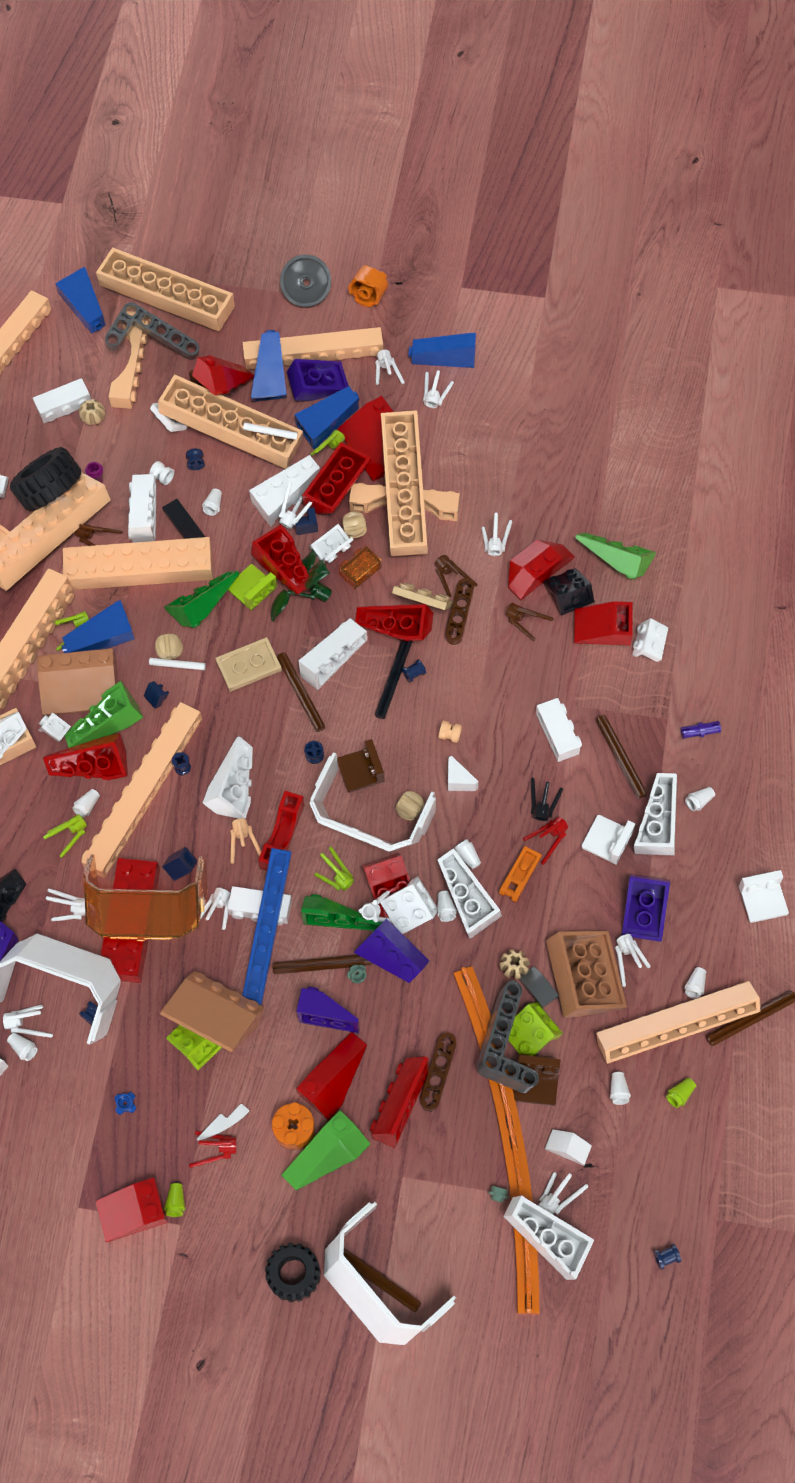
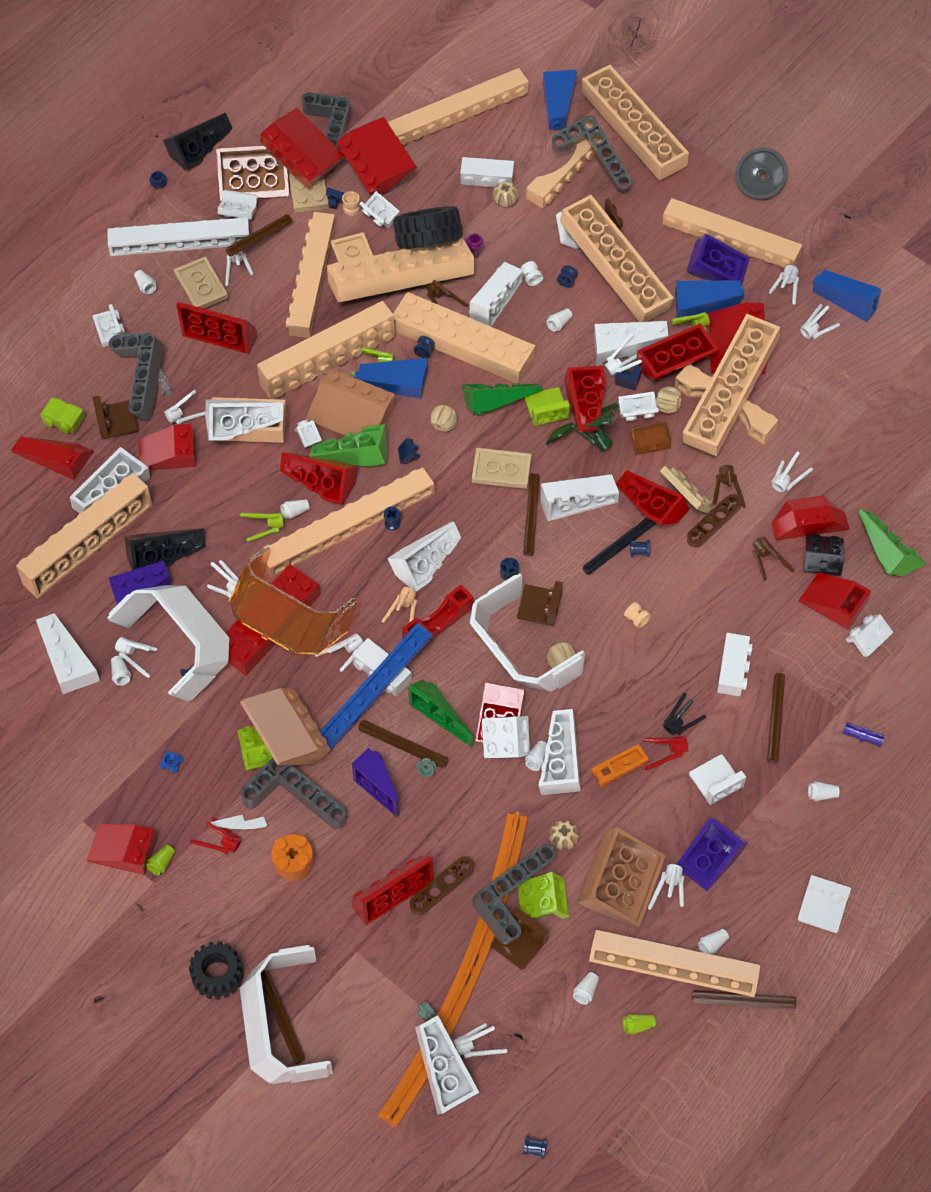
camera: 30 degrees right, 5 degrees down
white bar [149,658,206,670] -> none
black tile [162,499,205,539] -> none
dark blue panel [162,847,198,881] -> none
red wedge [192,355,254,395] -> none
white bar [243,422,298,440] -> none
slope [251,330,287,402] -> none
bright green wedge [281,1111,371,1191] -> none
red wedge [296,1032,367,1121] -> none
lime plant [314,847,355,891] -> none
orange brick [348,265,388,307] -> none
dark purple wedge [354,918,430,983] -> none
white plant [359,891,392,923] -> none
white slope [448,756,478,791] -> none
white cone [455,839,481,870] -> none
dark grey slope [518,966,559,1009] -> none
white slope [545,1129,592,1166] -> none
white wedge [634,773,677,855] -> none
none -> dark grey beam [241,758,347,829]
none -> dark blue wheel [413,336,435,358]

